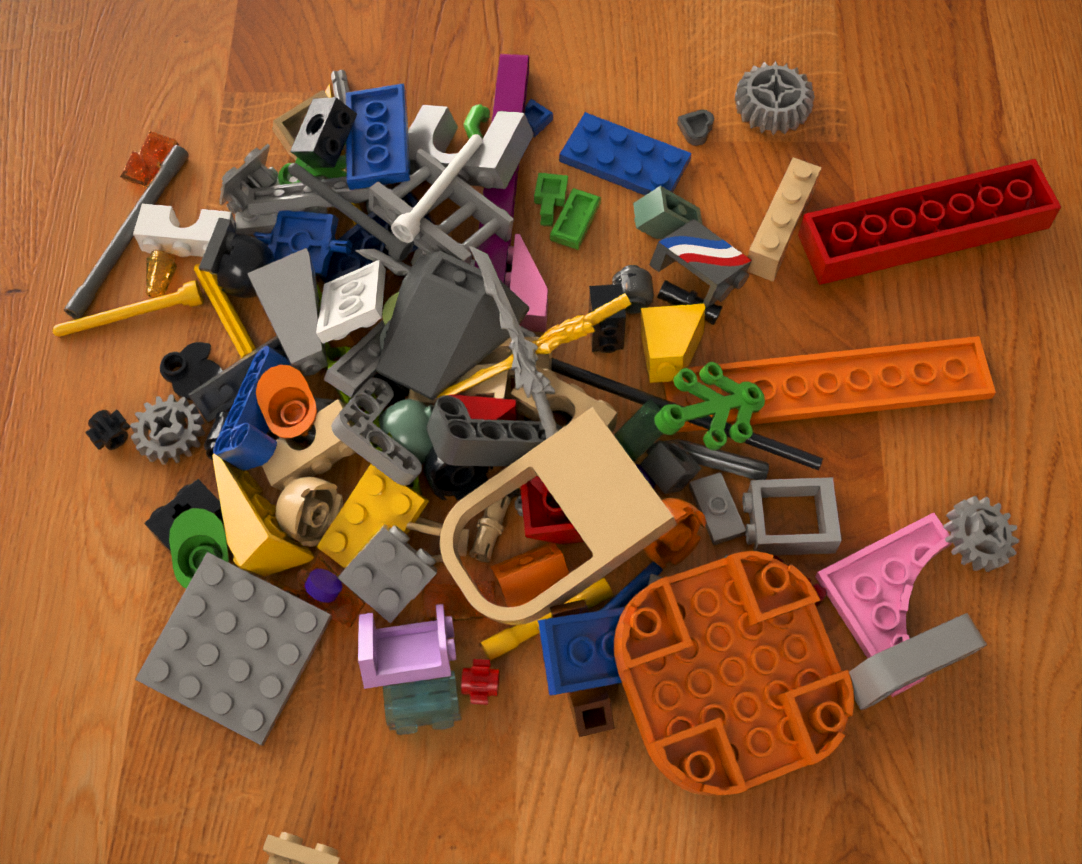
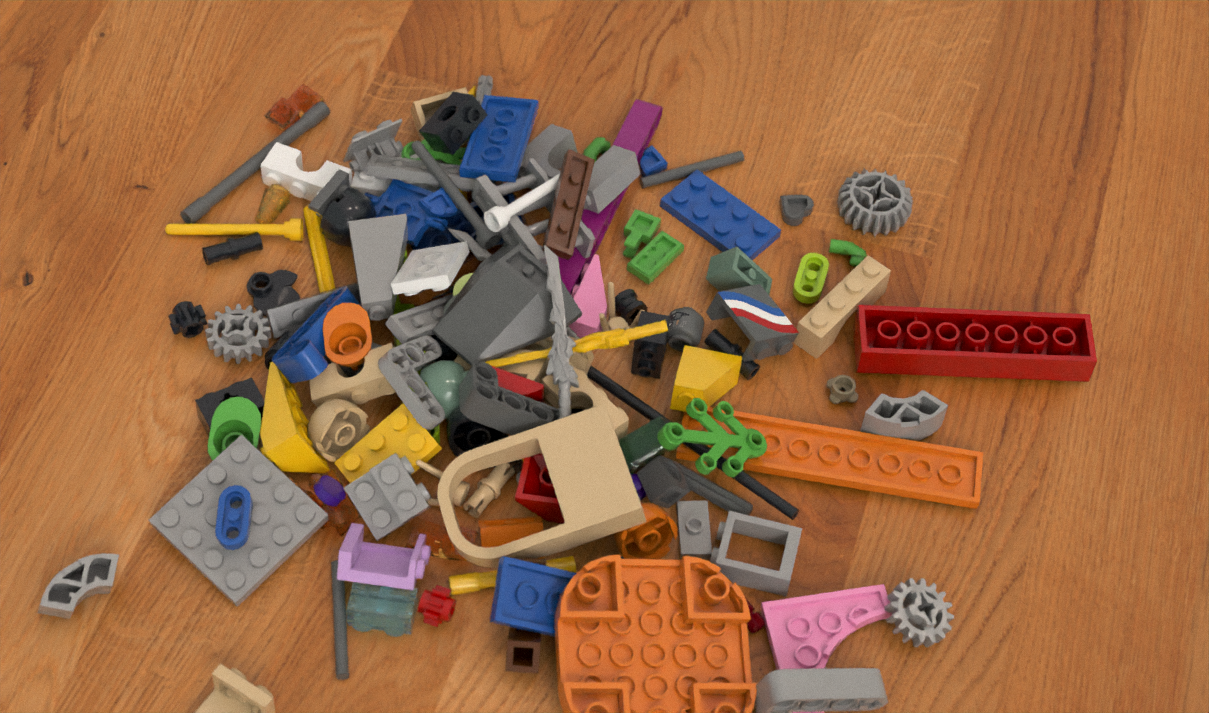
camera: 10 degrees right, 10 degrees down
none -> light grey brick [38,553,119,619]
none -> black pin [202,232,263,265]
none -> blue plate [215,485,253,550]
none -> dark grey bar [331,560,349,680]
none -> blue tile [418,188,459,217]
none -> reddish brown plate [542,149,595,260]
none -> tan plant [599,282,645,332]
none -> black wheel [615,289,648,326]
none -> dark grey bar [639,151,744,189]
none -> lime plate [793,253,829,304]
none -> dark tan plate [827,375,858,404]
none -> bright green arm [829,239,867,266]
none -> light grey brick [860,390,948,441]

